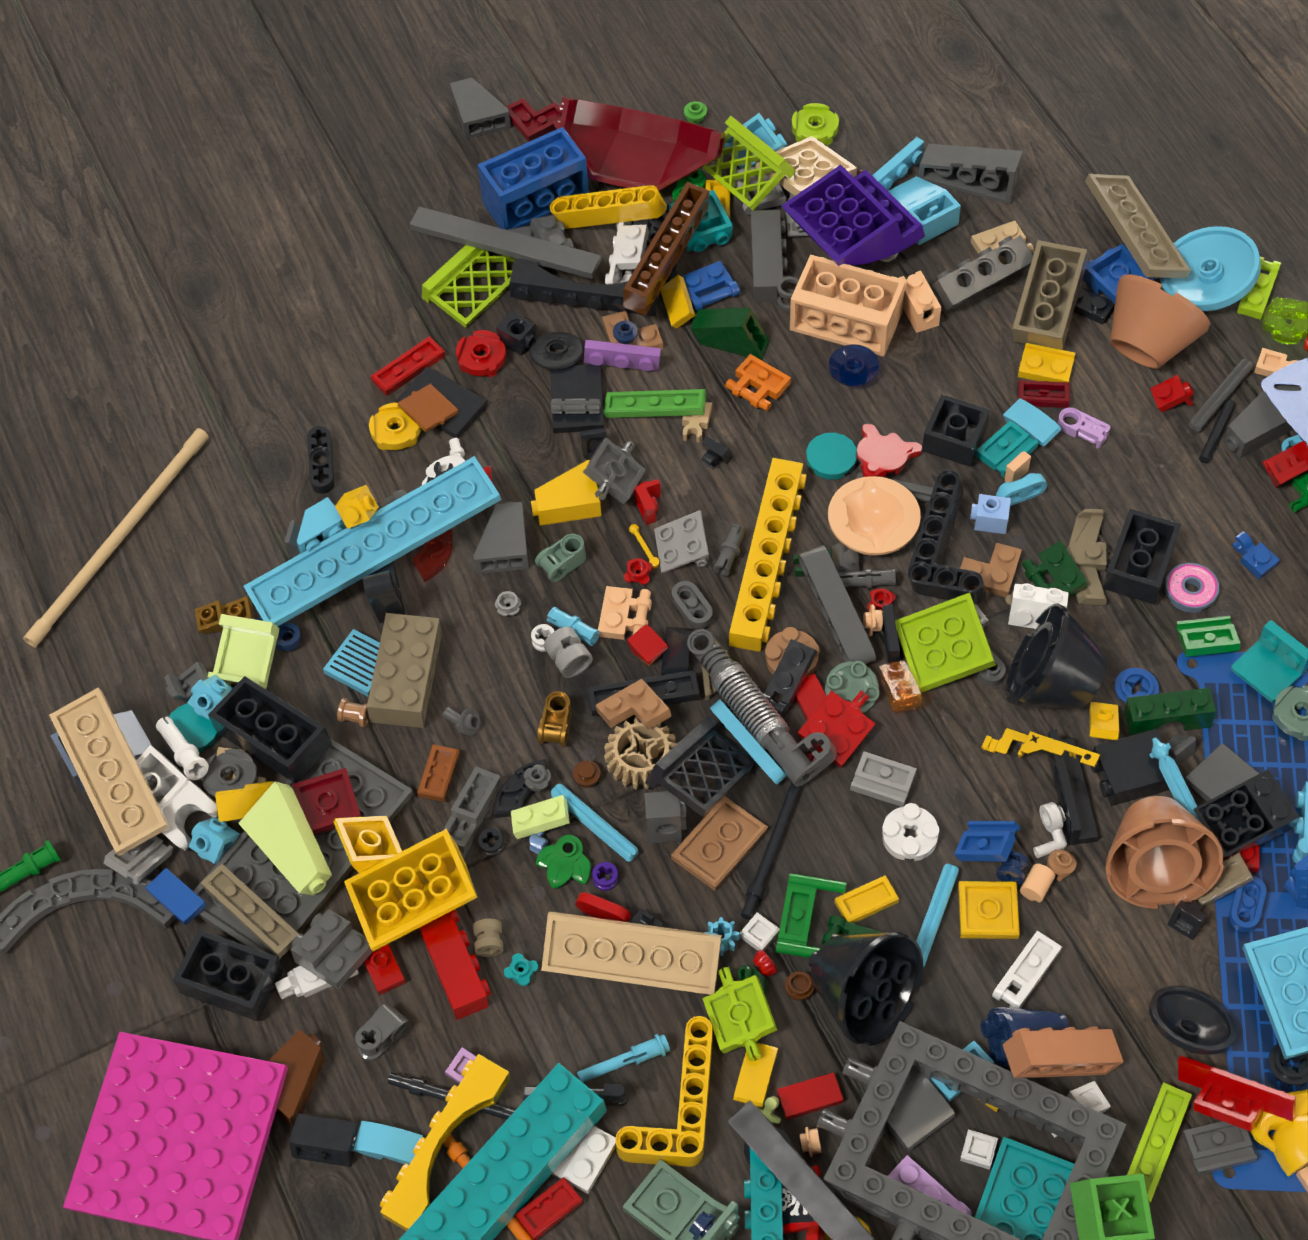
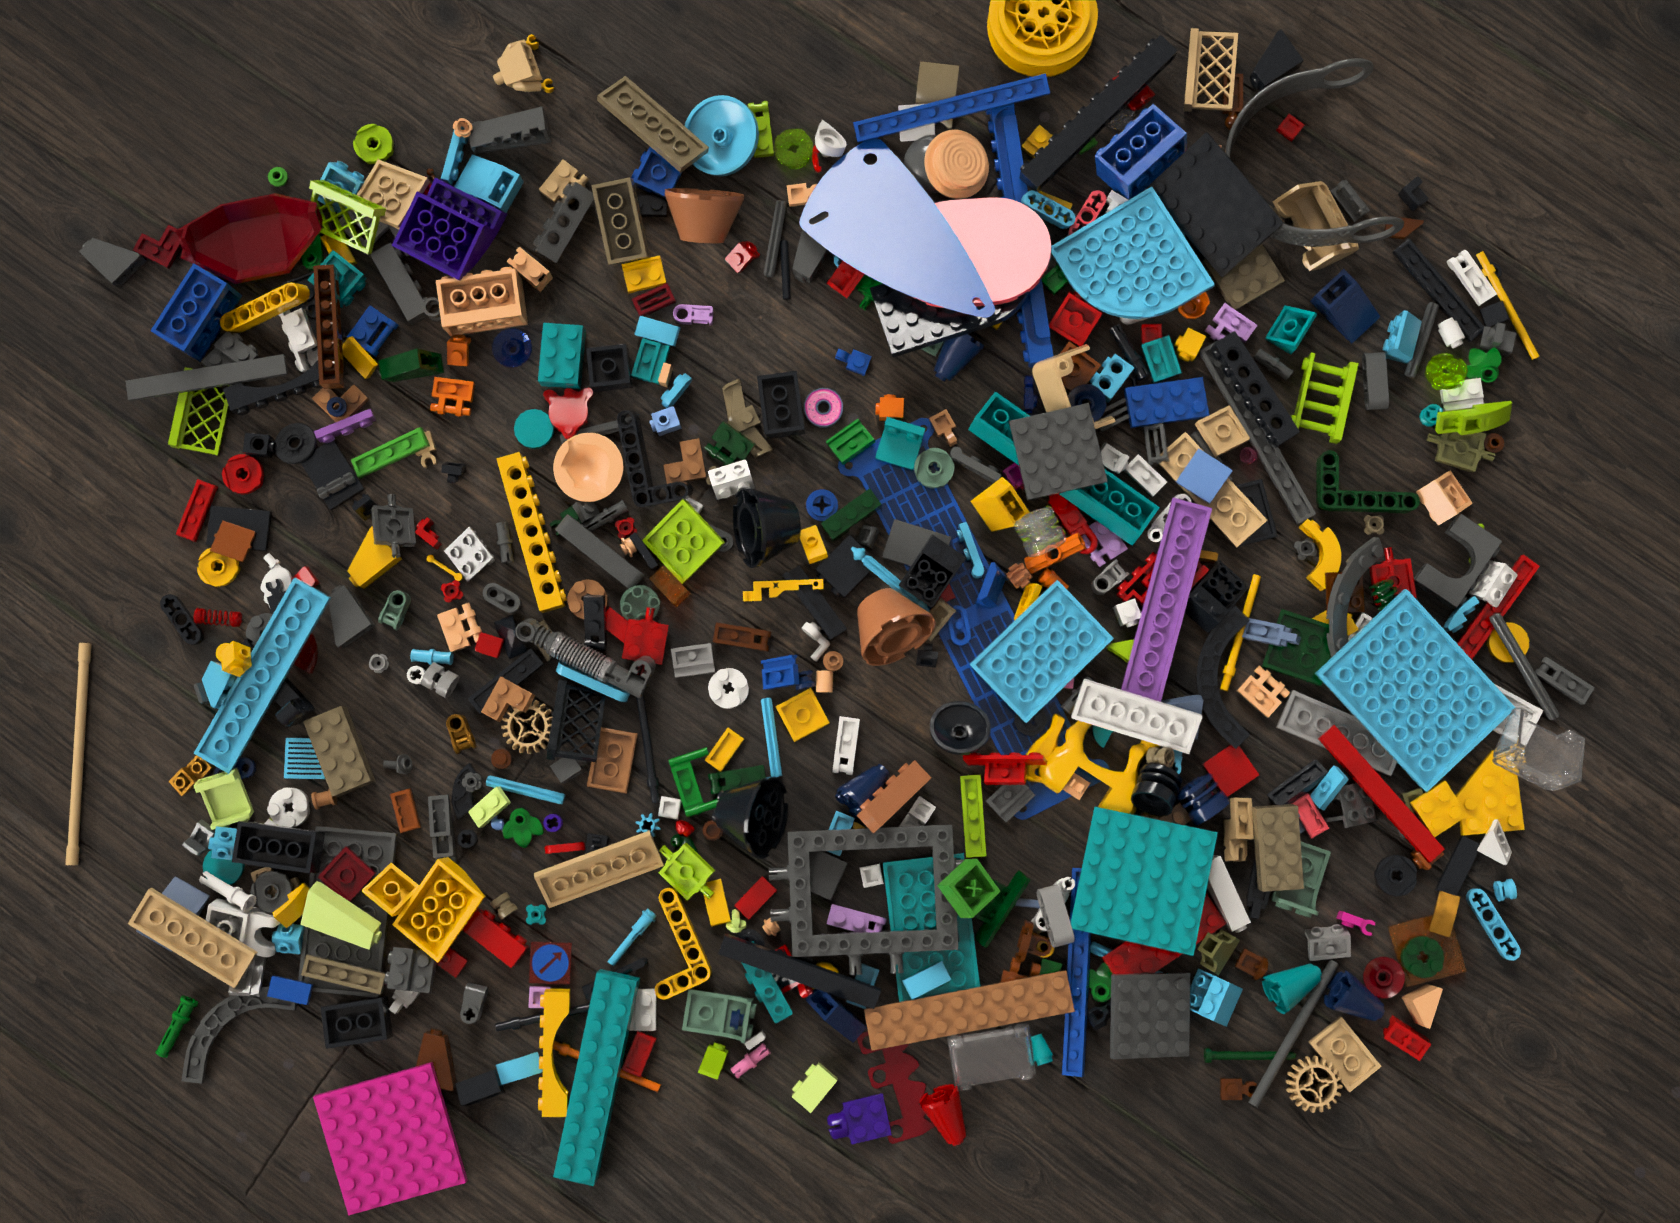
camera: 25 degrees left, 25 degrees up
none -> red piece [194,608,242,627]
none -> white plate [267,788,310,828]
none -> orange bracket [447,334,471,366]
none -> light nougat plate [453,118,473,138]
none -> tan torso [493,34,554,93]
none -> piece [529,942,572,984]
none -> teal brick [538,323,586,389]
none -> reddish brown plate [713,622,772,652]
none -> orange brick [875,394,904,421]

